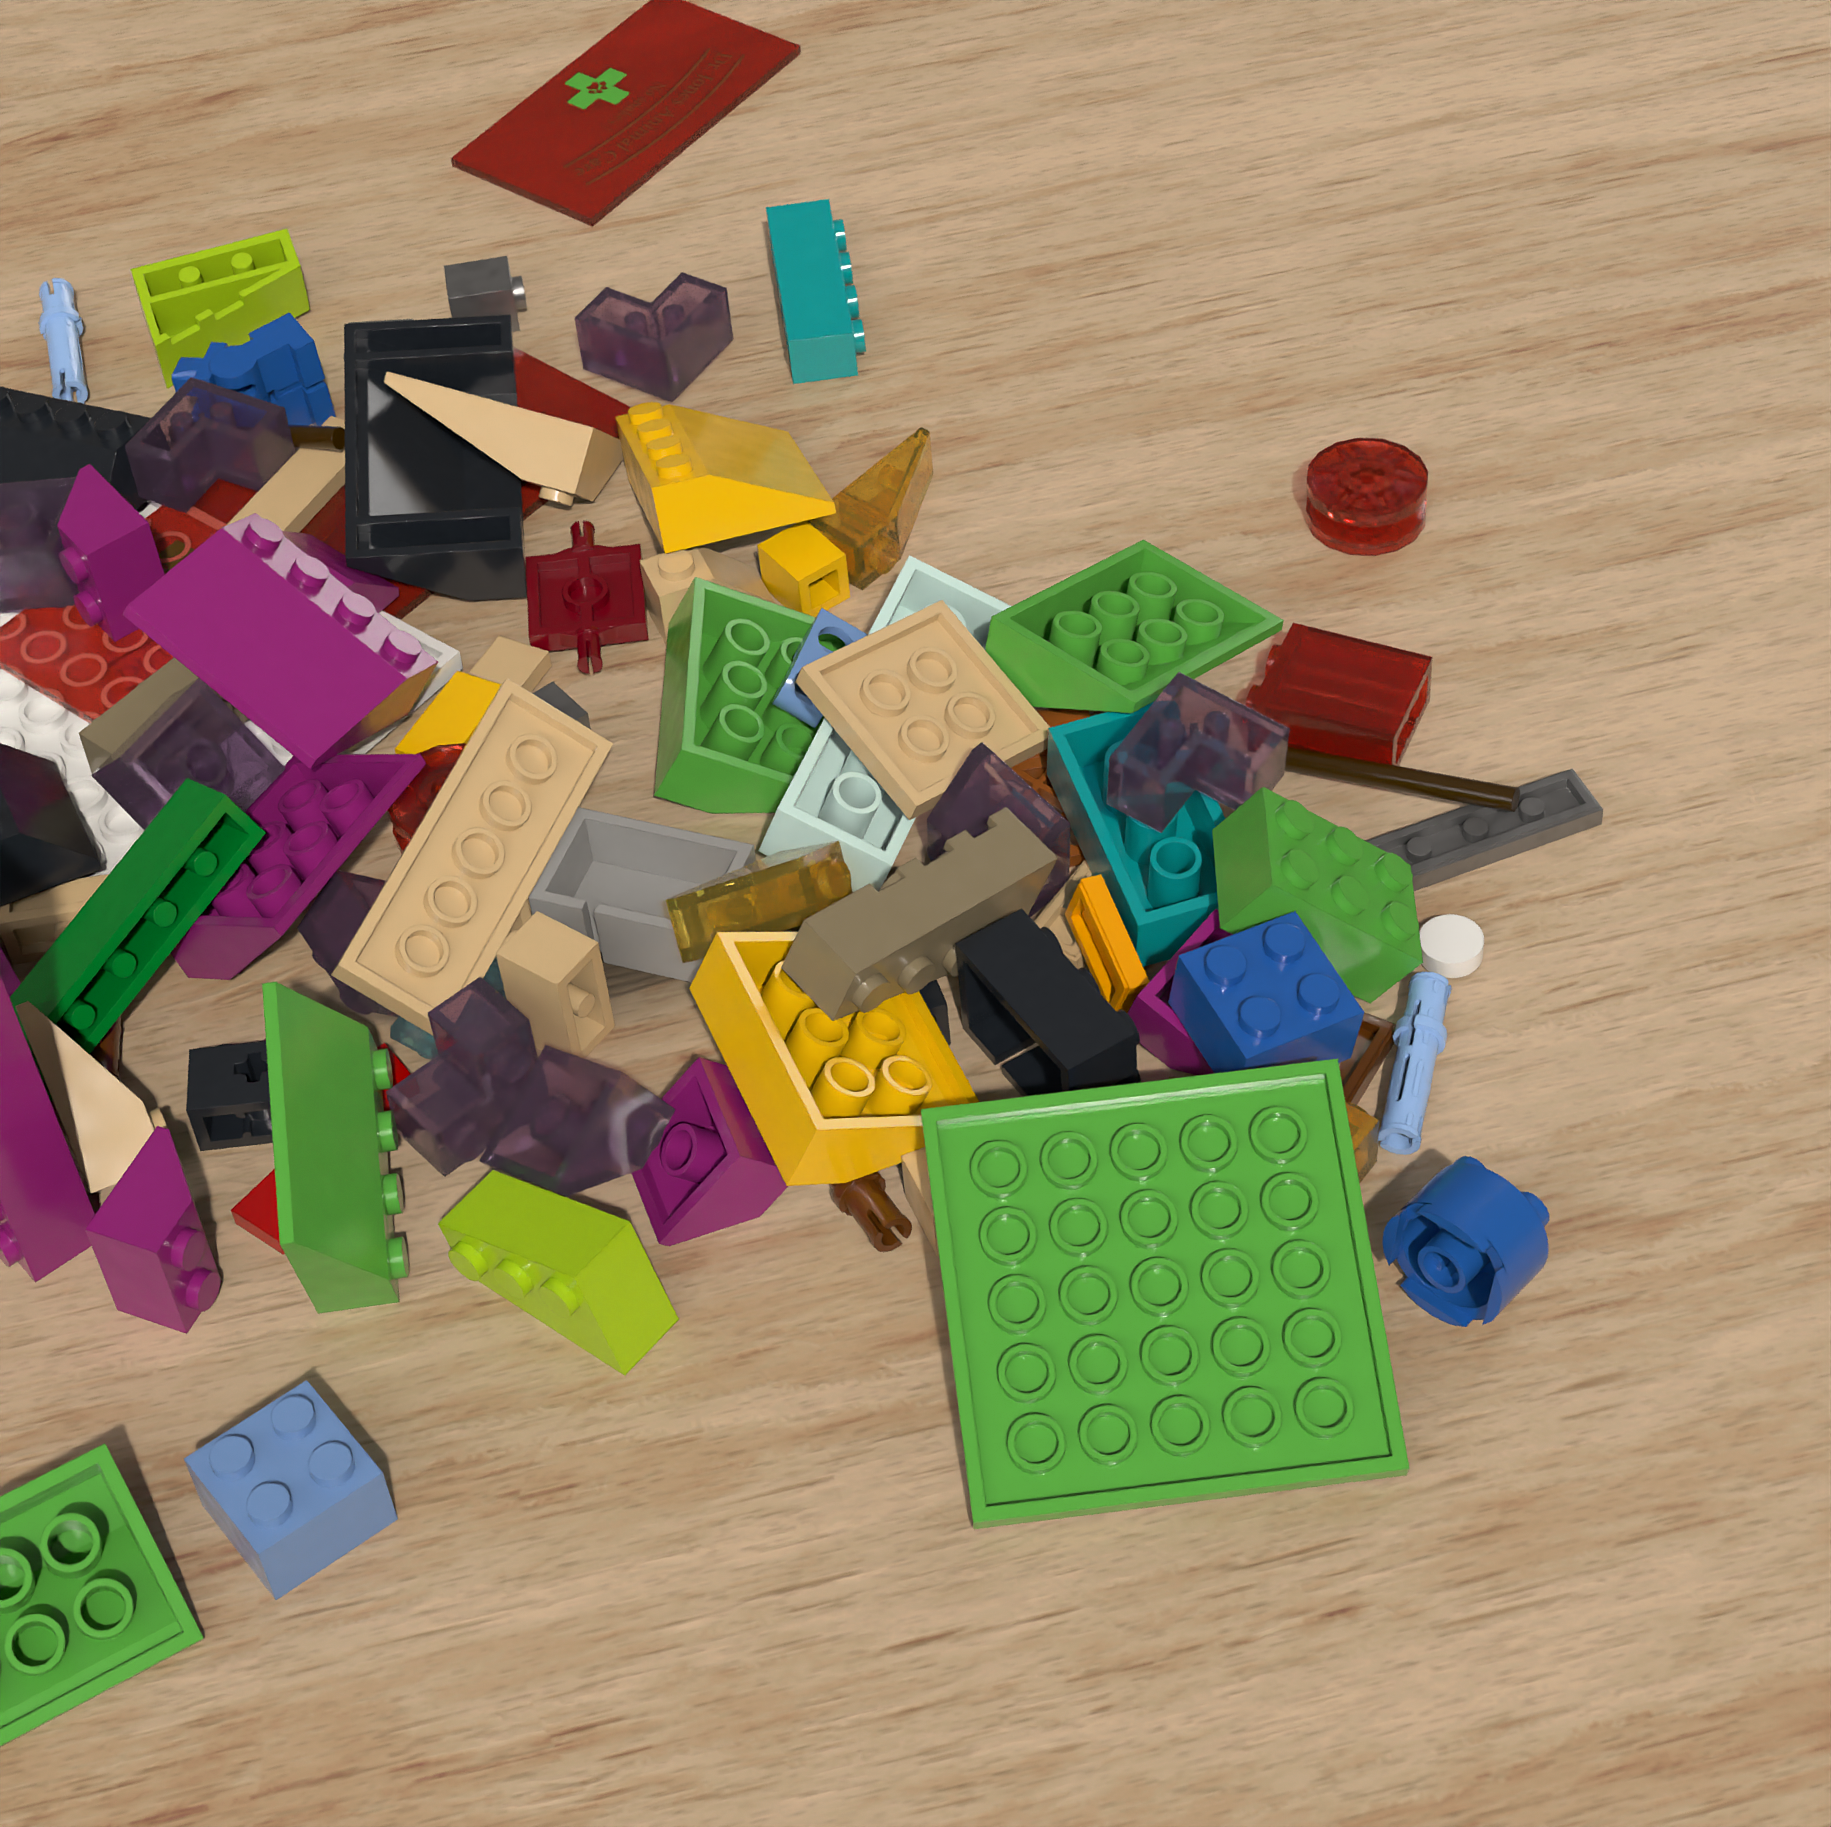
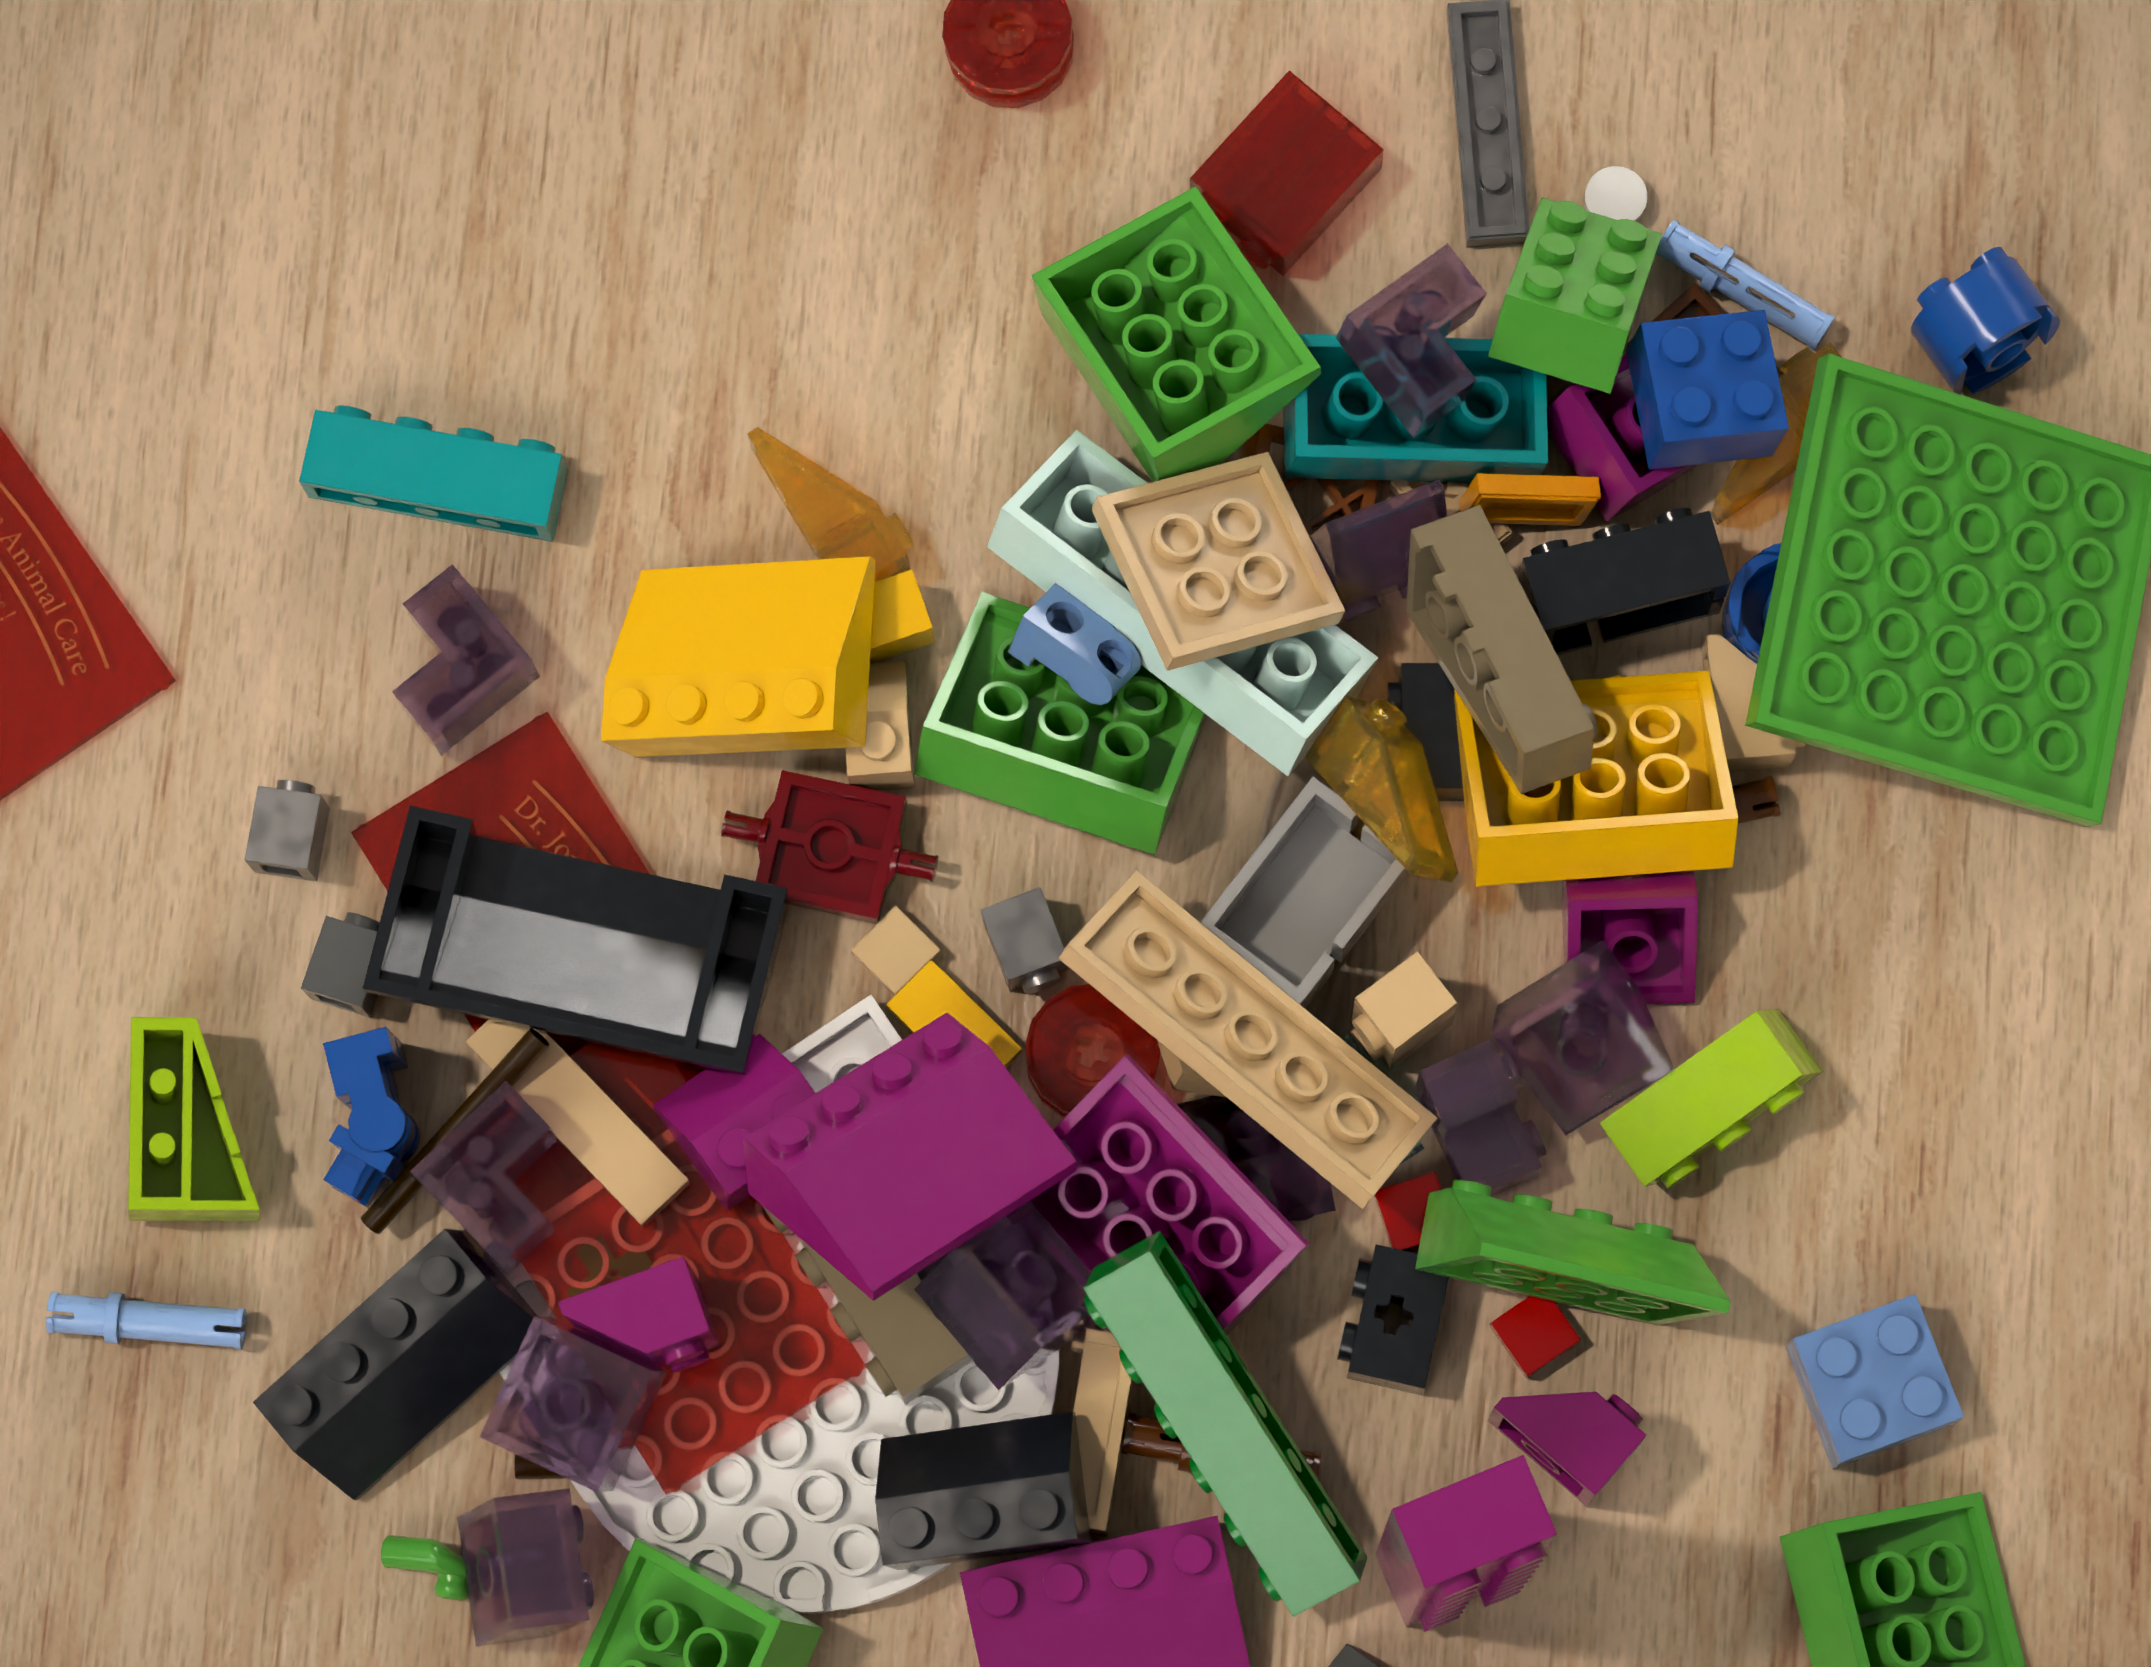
camera: 70 degrees left, 30 degrees up
tan slope [15,1001,168,1193] -> none
tan wedge [384,372,624,506] -> none
dark brown bar [1275,745,1520,812] -> none

